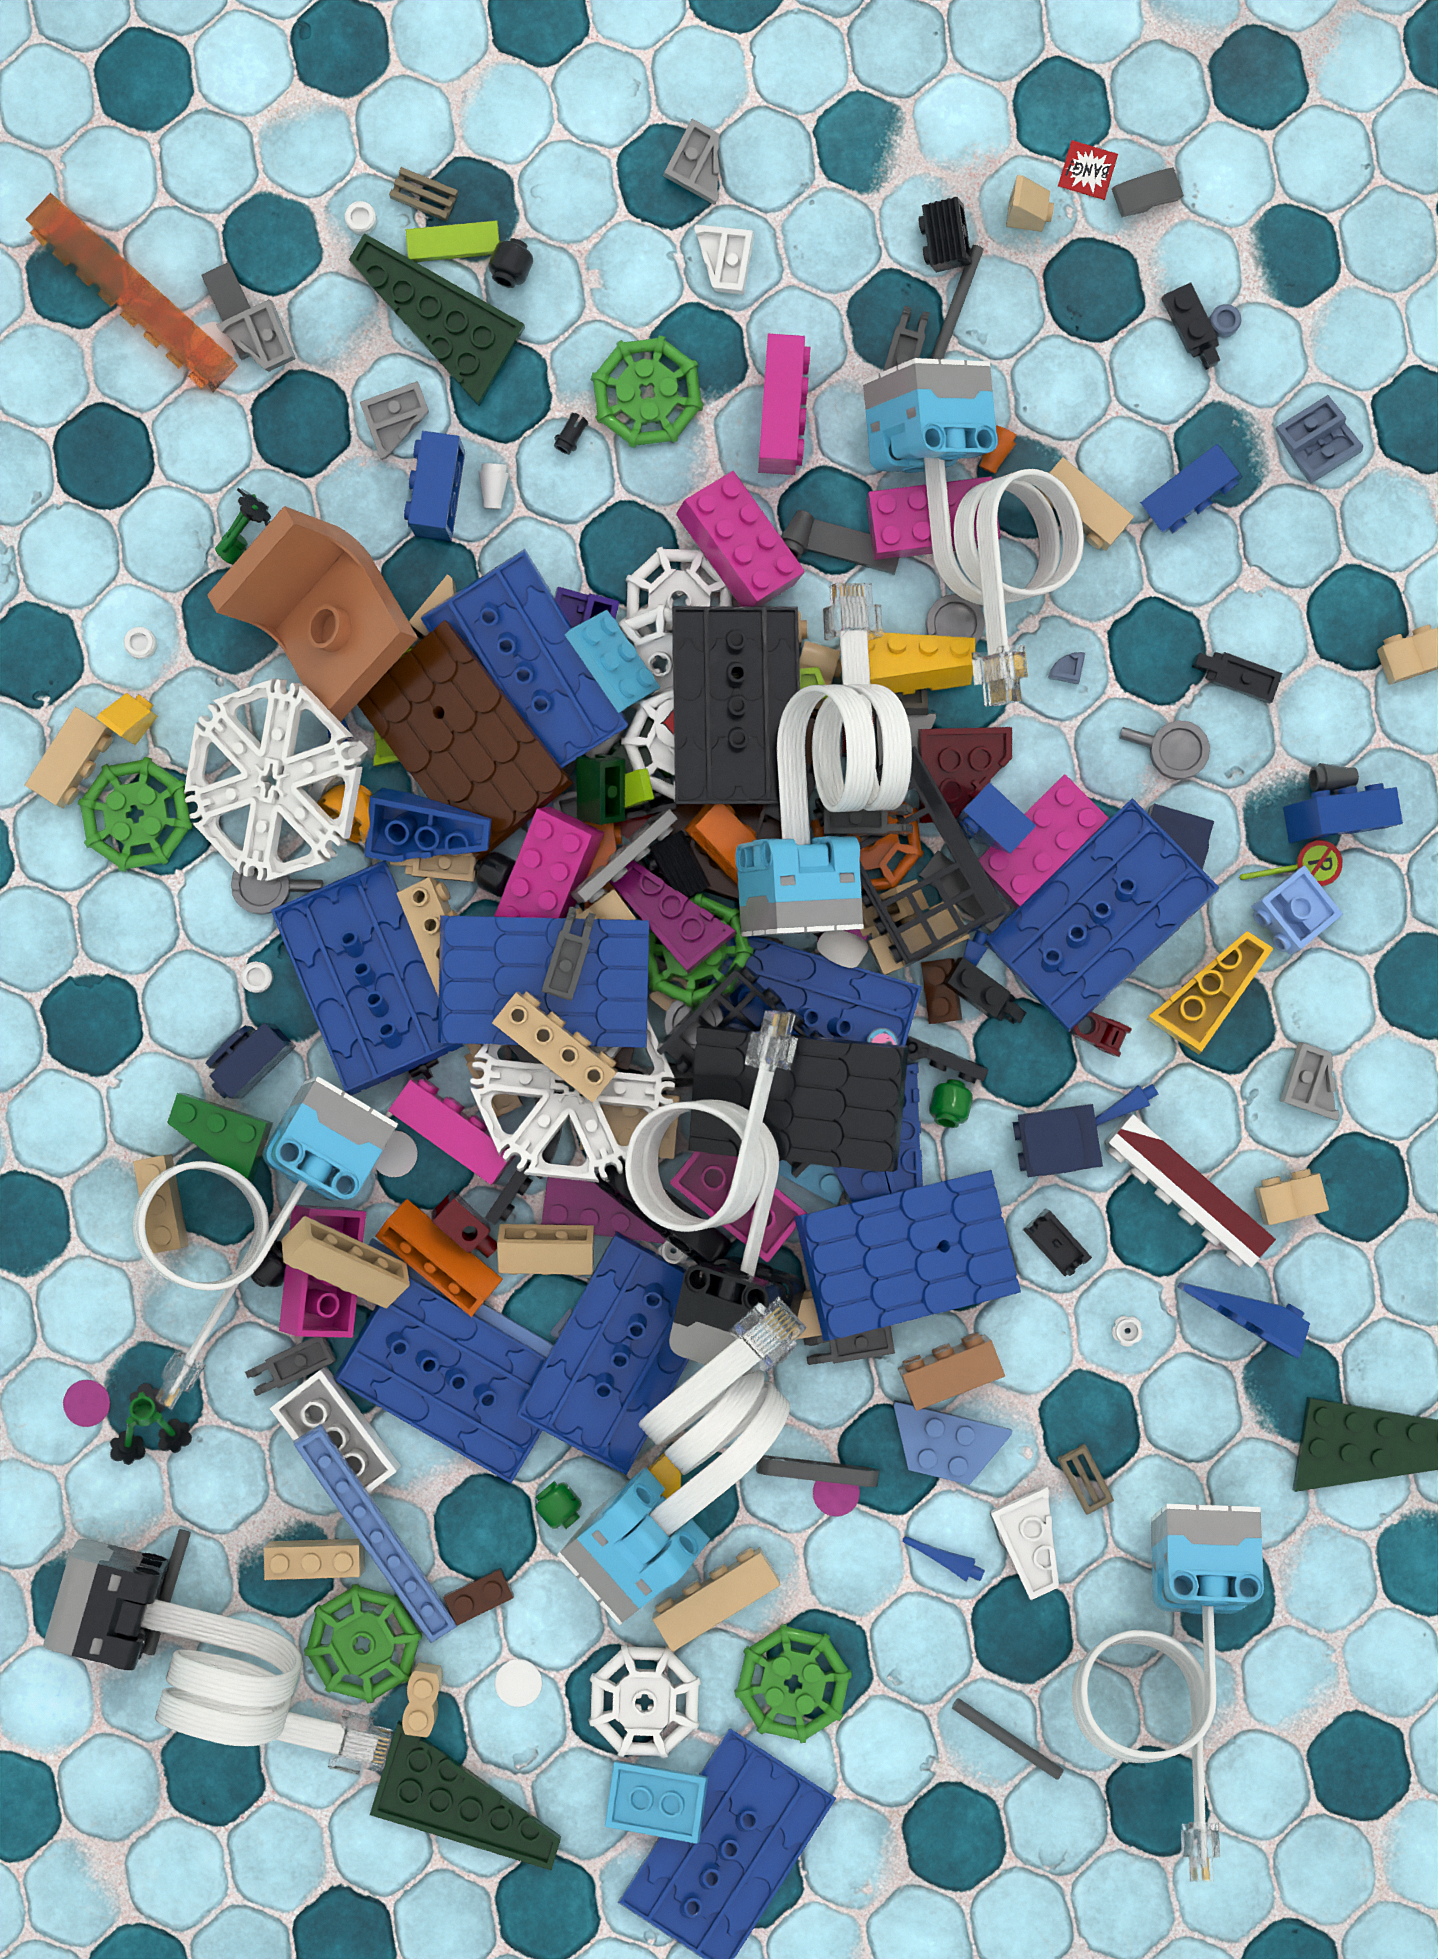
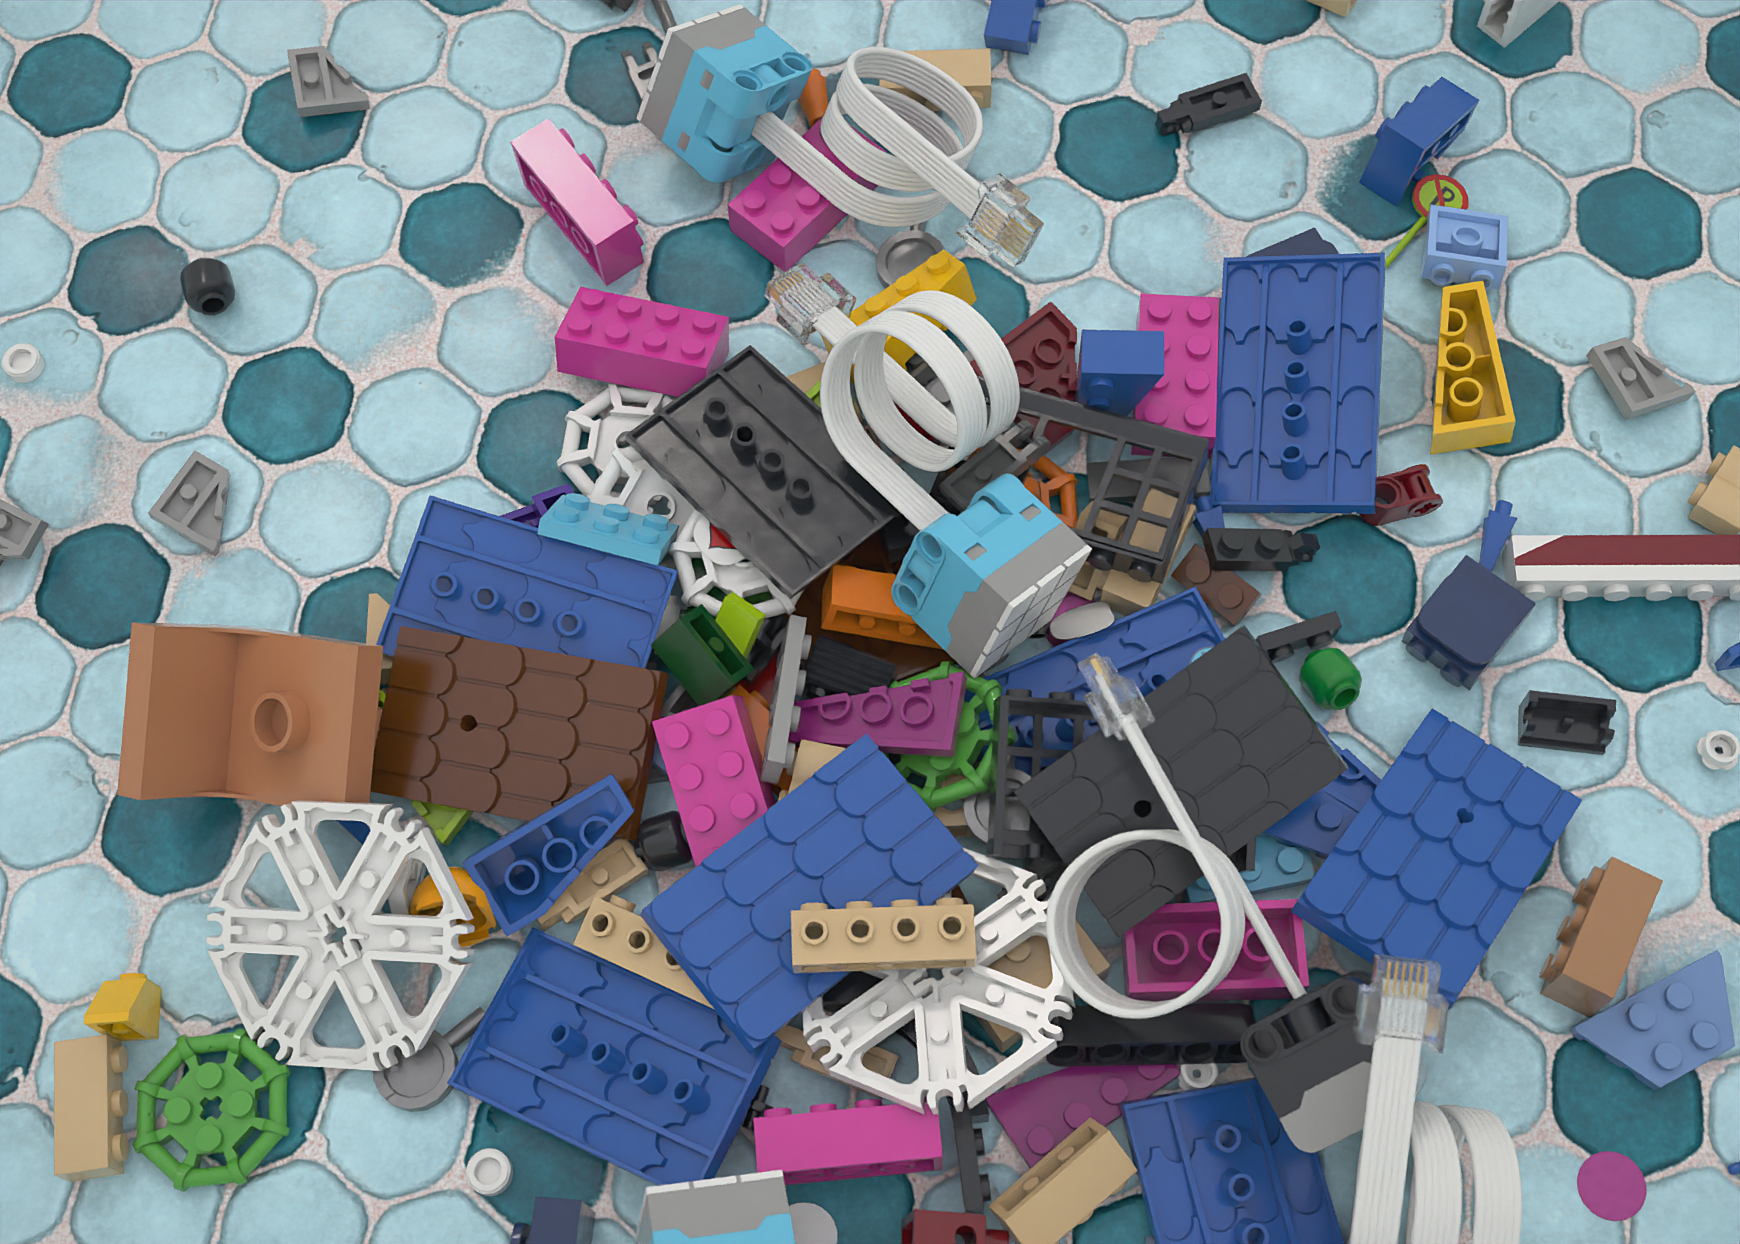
camera: 35 degrees left, 20 degrees down
white tile [124,627,157,659] -> none
plant [215,488,271,565] -> none
dark green wing [349,233,525,406] -> none
dark tan tile [389,167,458,222] -> none
blue brick [404,431,465,542] -> none
lime tile [405,221,500,262] -> none
white cone [478,463,509,509] -> none
dark grey hinge [541,907,596,1001] -> none
black pin [554,412,589,455] -> none
bright green plate [591,335,704,448] -> none
white wing [694,224,755,295] -> none
dark grey beam [756,1455,880,1487] -> none
dark grey cone [780,510,814,559] -> none
dark grey hinge [803,1326,895,1365] -> none
dark grey tile [807,519,899,575] -> none
sand blue tile [1048,652,1085,684] -> none
flat silver piece [1119,720,1210,780] -> none
dark grey cone [1309,763,1359,792] -> none

